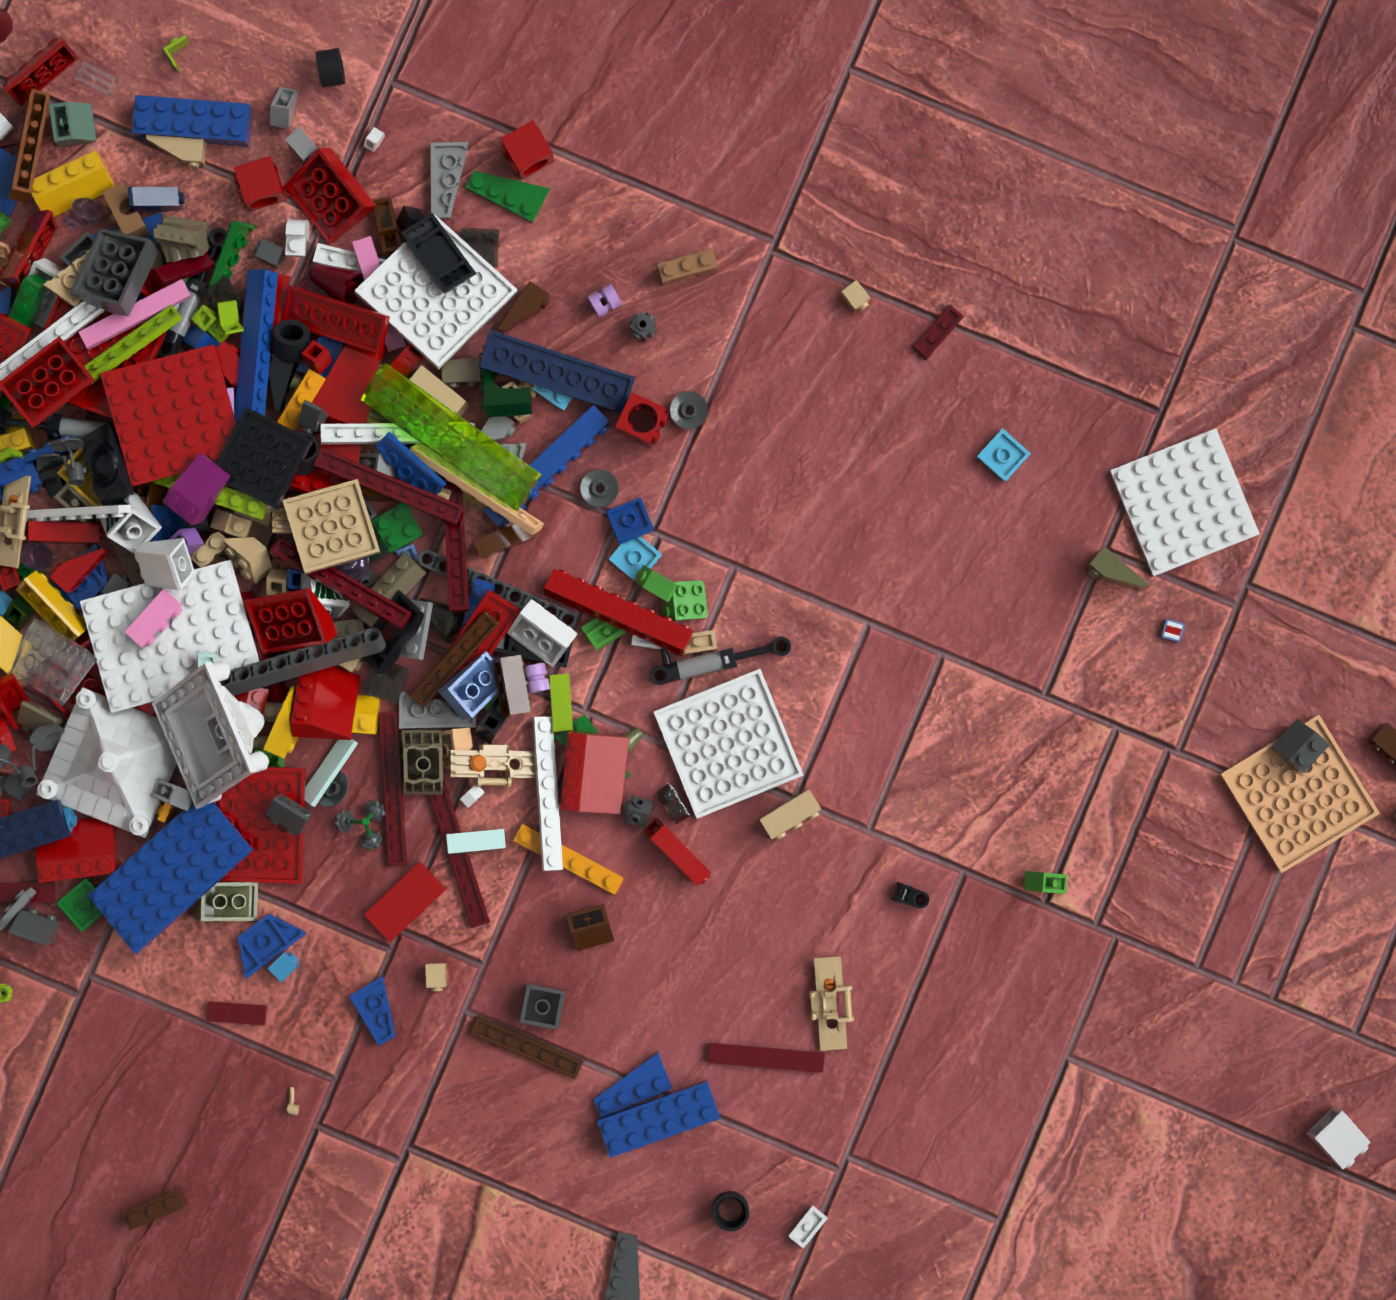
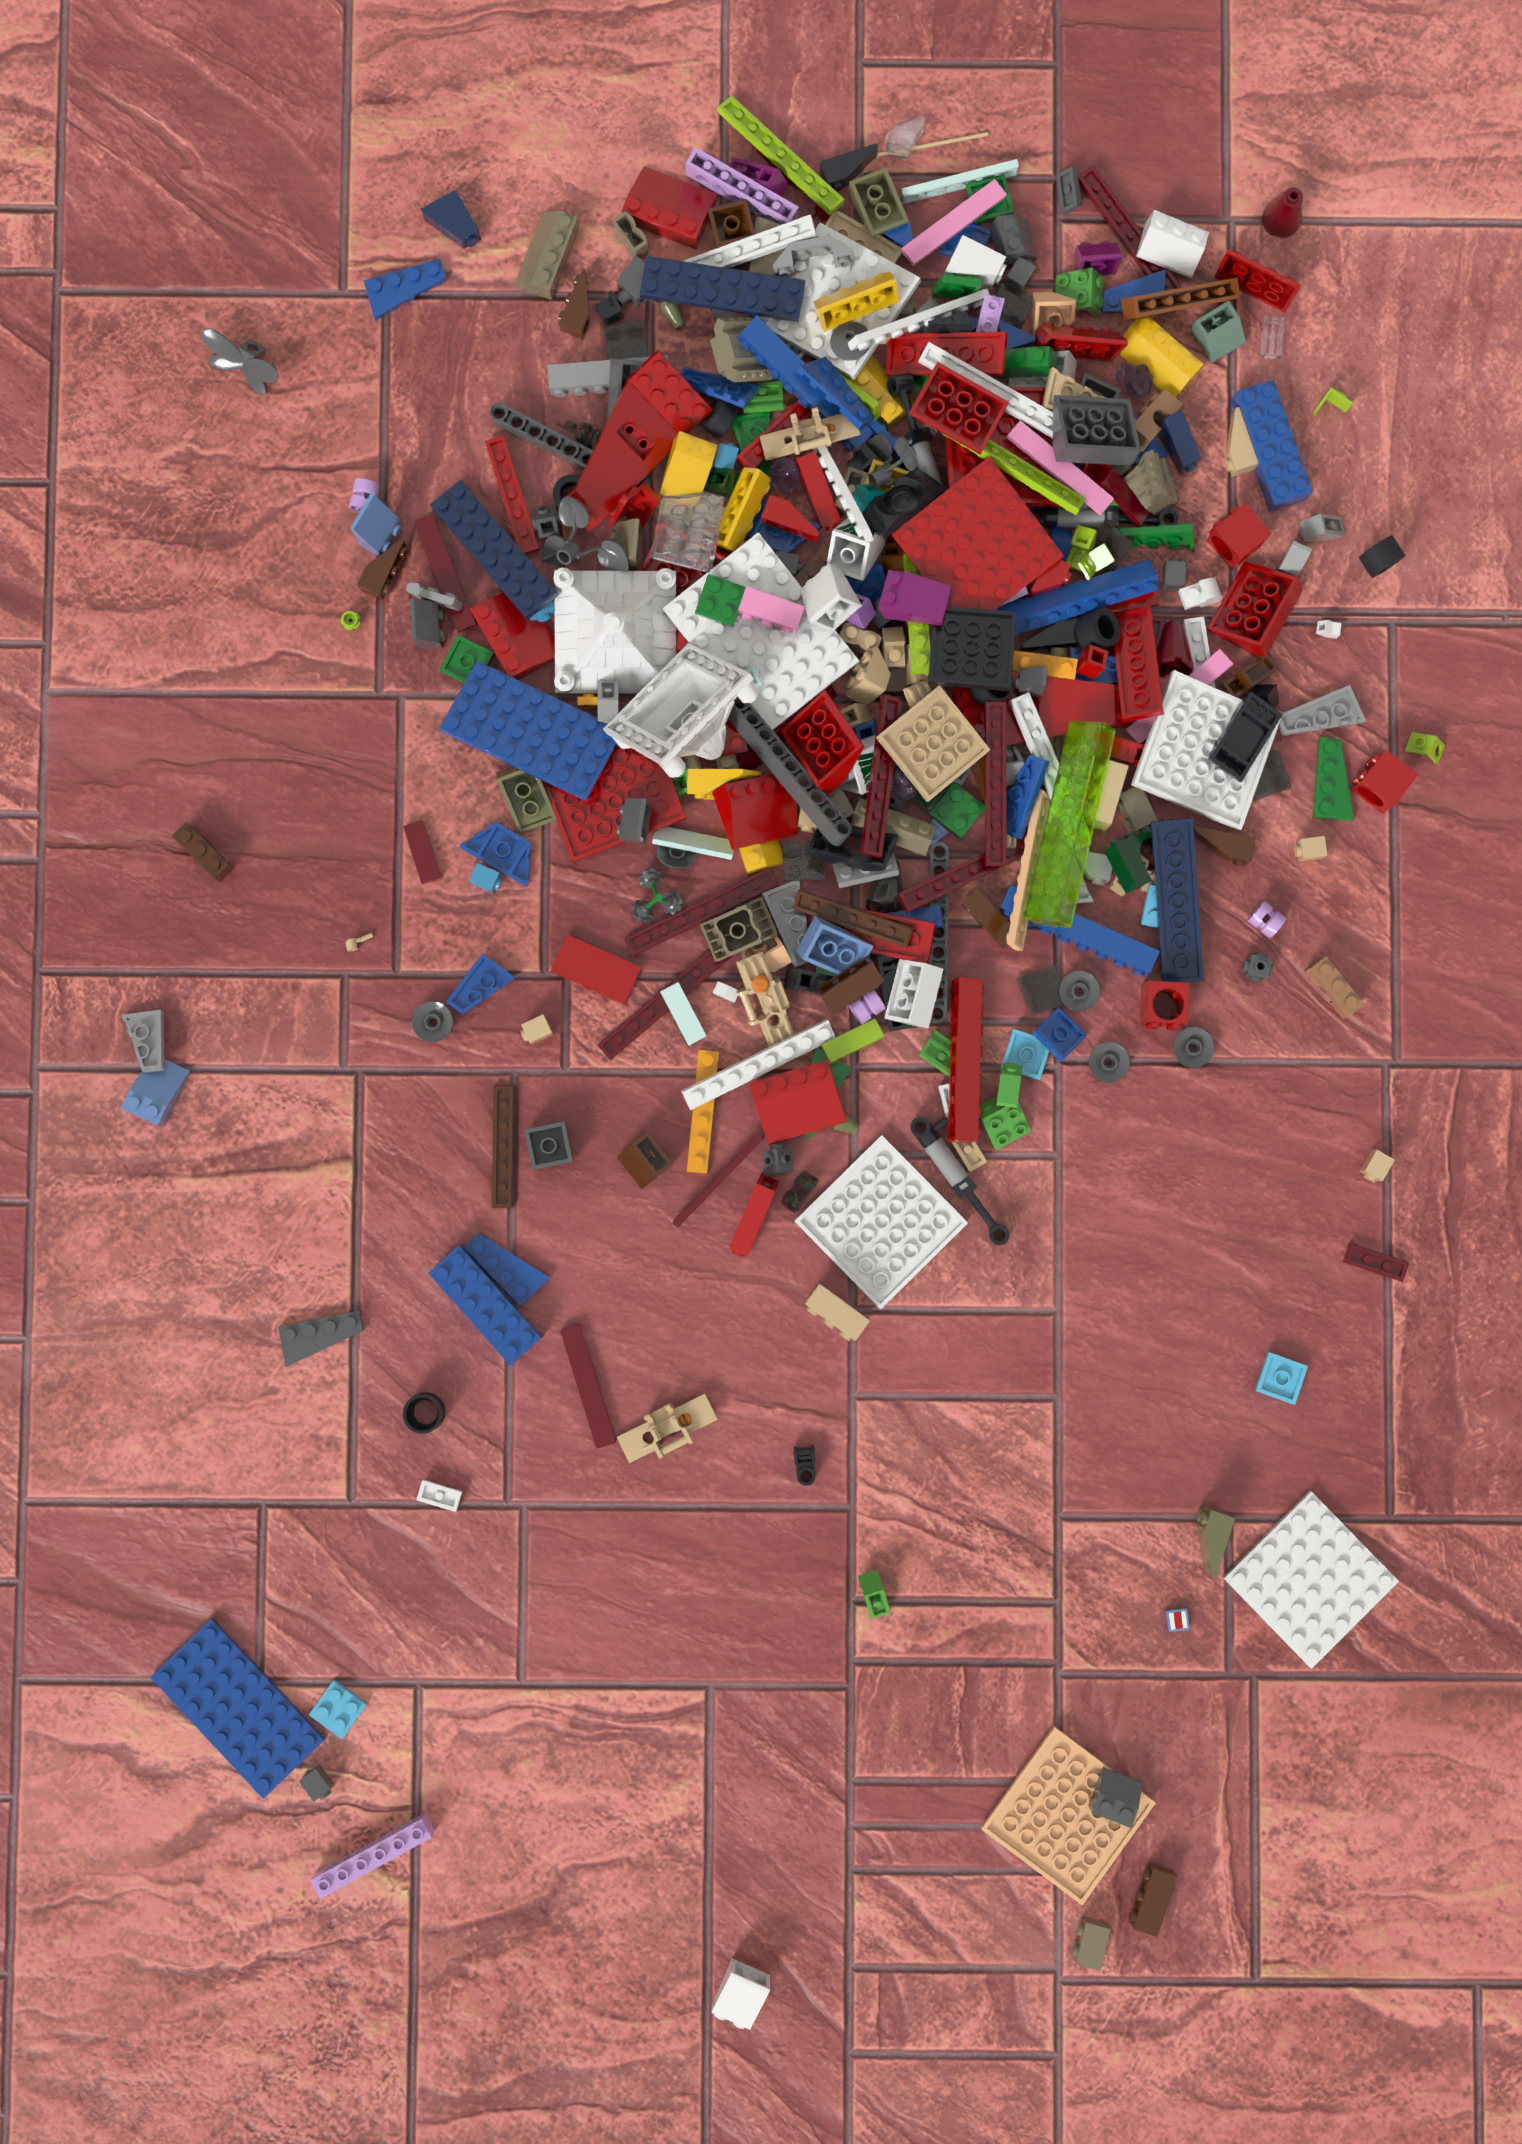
camera: 65 degrees right, 0 degrees up
none -> dark grey dish [412,1001,453,1042]
none -> dark red tile [673,1134,763,1228]
none -> green plate [695,574,746,627]
none -> teal panel [854,484,885,513]
none -> clear smoke hinge [1017,965,1064,1016]
none -> dark grey dish [1089,1042,1130,1083]
none -> tan brick [1294,836,1328,862]
none -> lime bracket [1405,732,1445,764]

